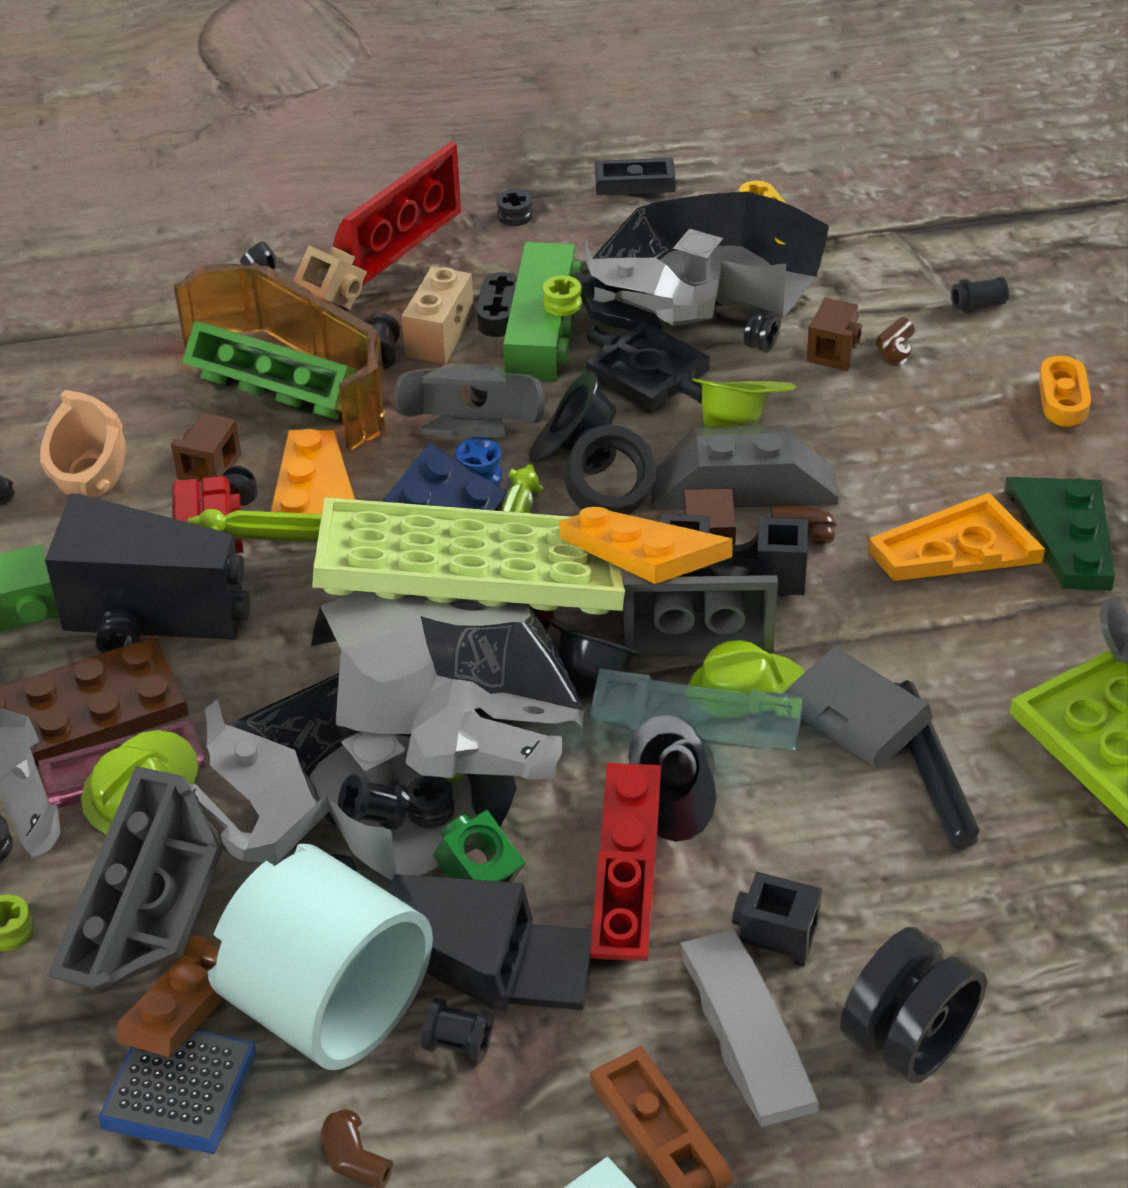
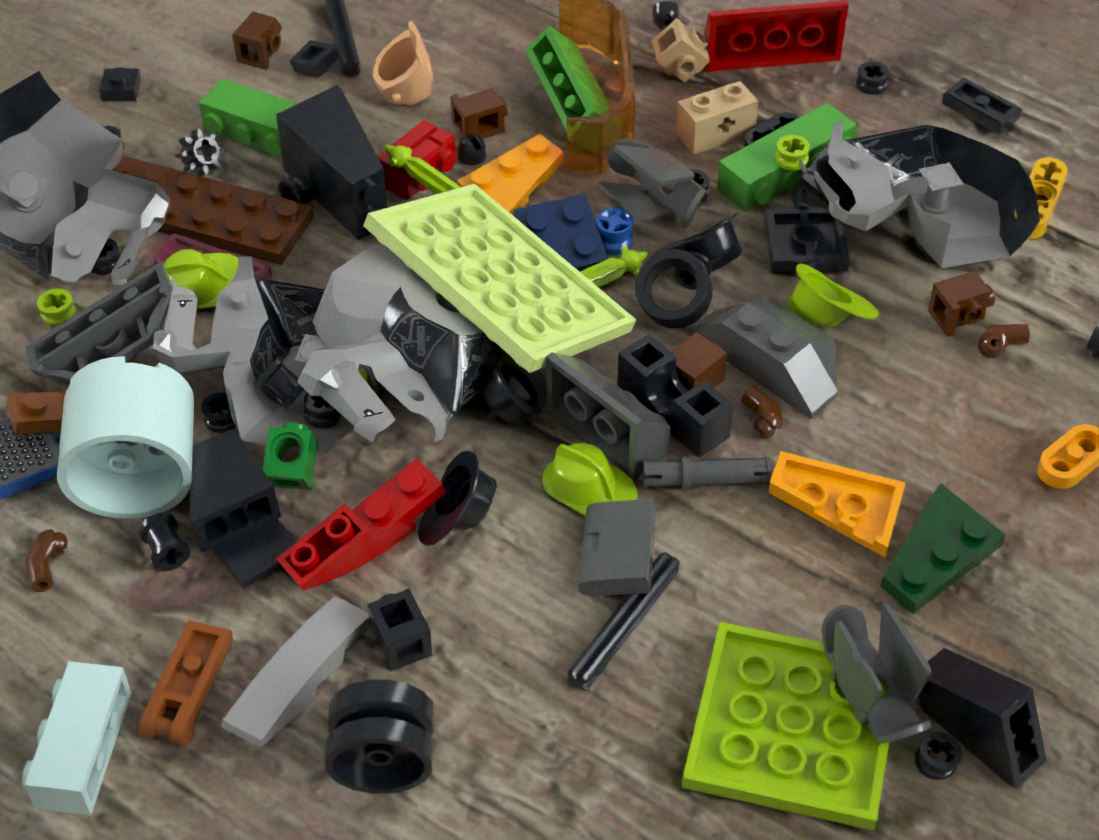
camera: 45 degrees right, 5 degrees up
black bush [358,313,401,370] -> none
light orange wing [560,507,732,584] -> none
clear light blue slope [590,669,805,750] -> none
black bush [744,309,781,353] -> none
none -> dark grey pin [641,456,772,490]

